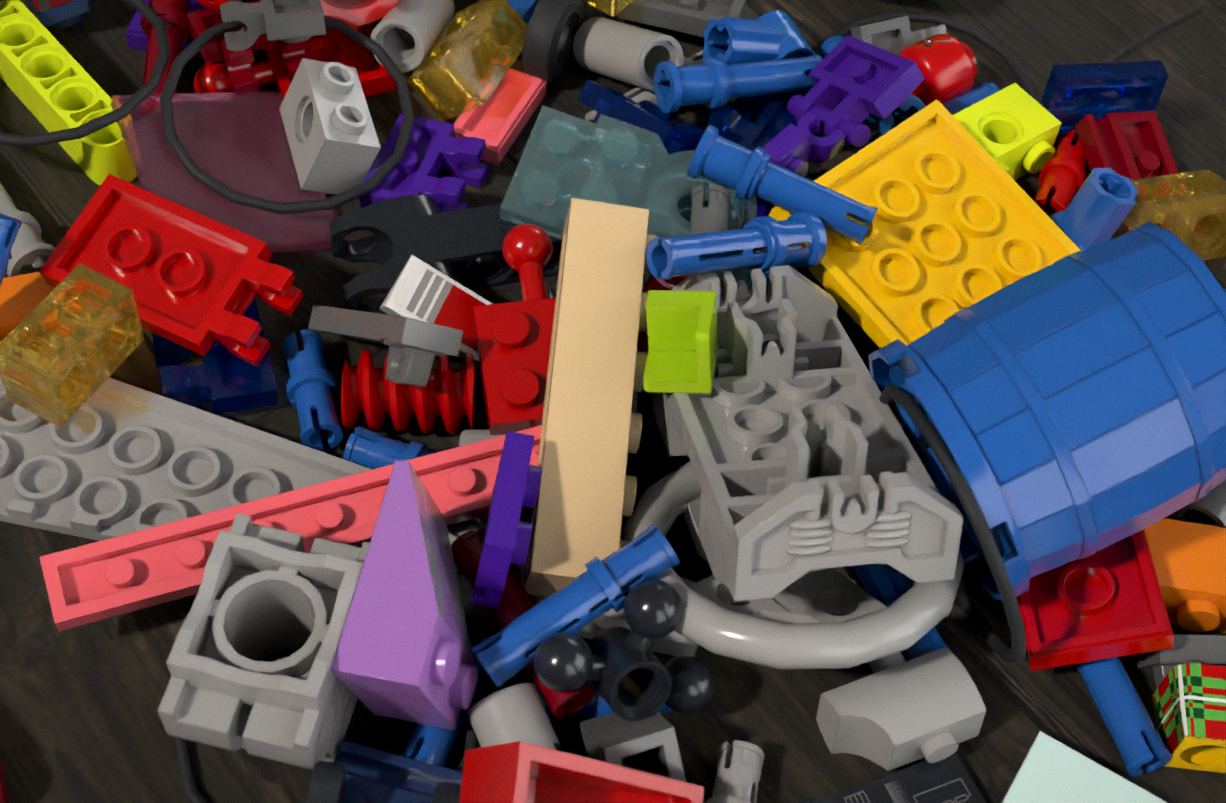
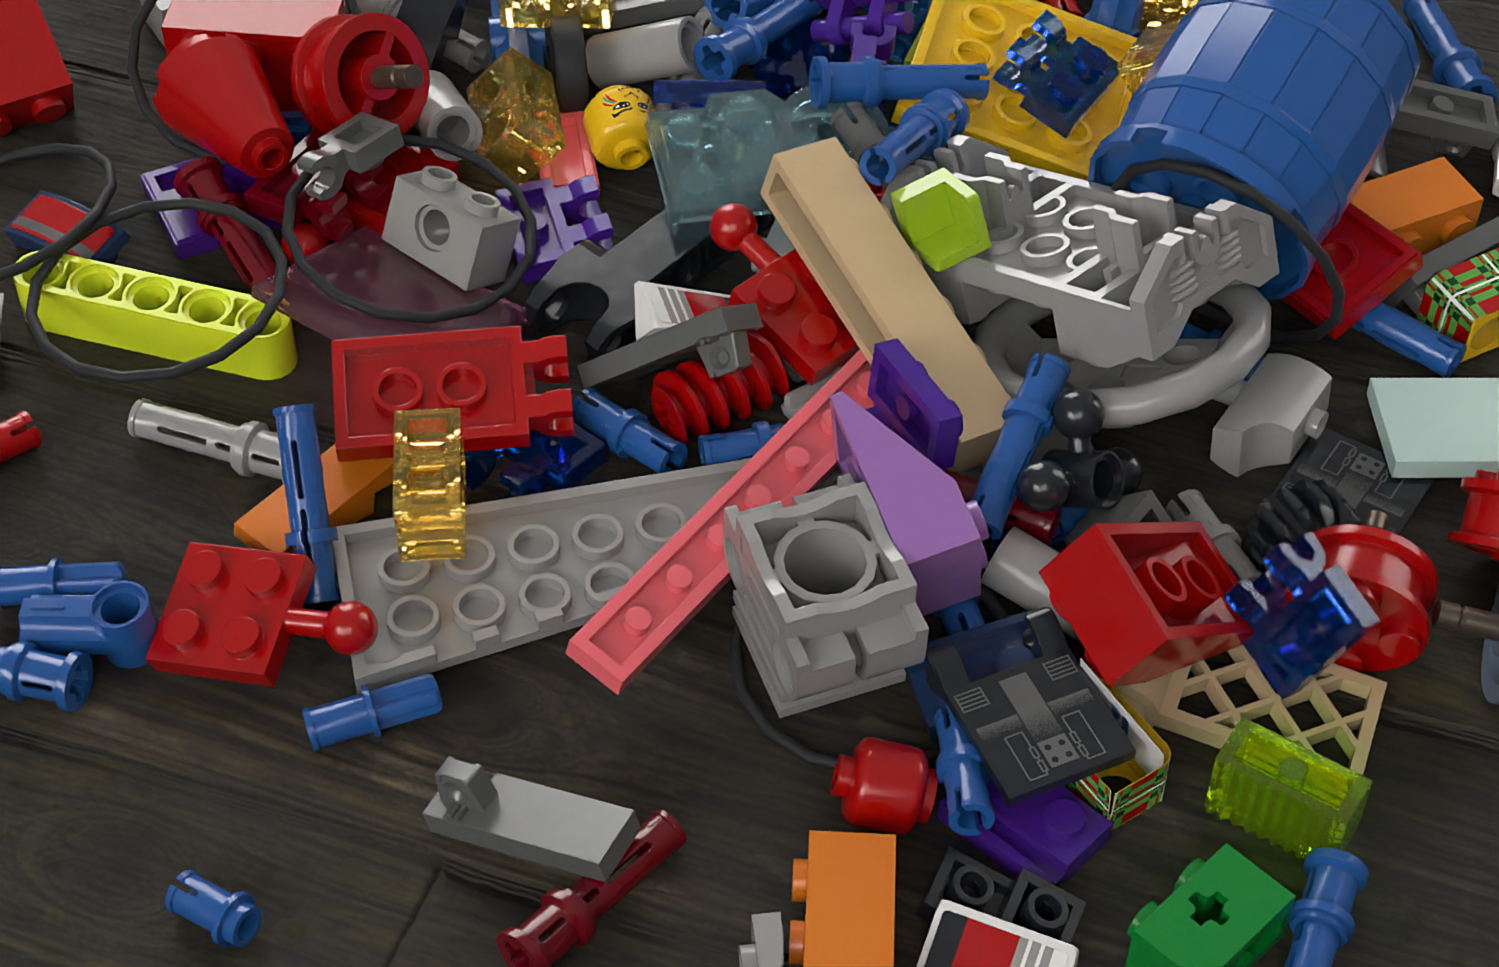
camera: 30 degrees left, 5 degrees down
none -> yellow head [583,85,663,170]
none -> clear blue plate [993,9,1125,139]

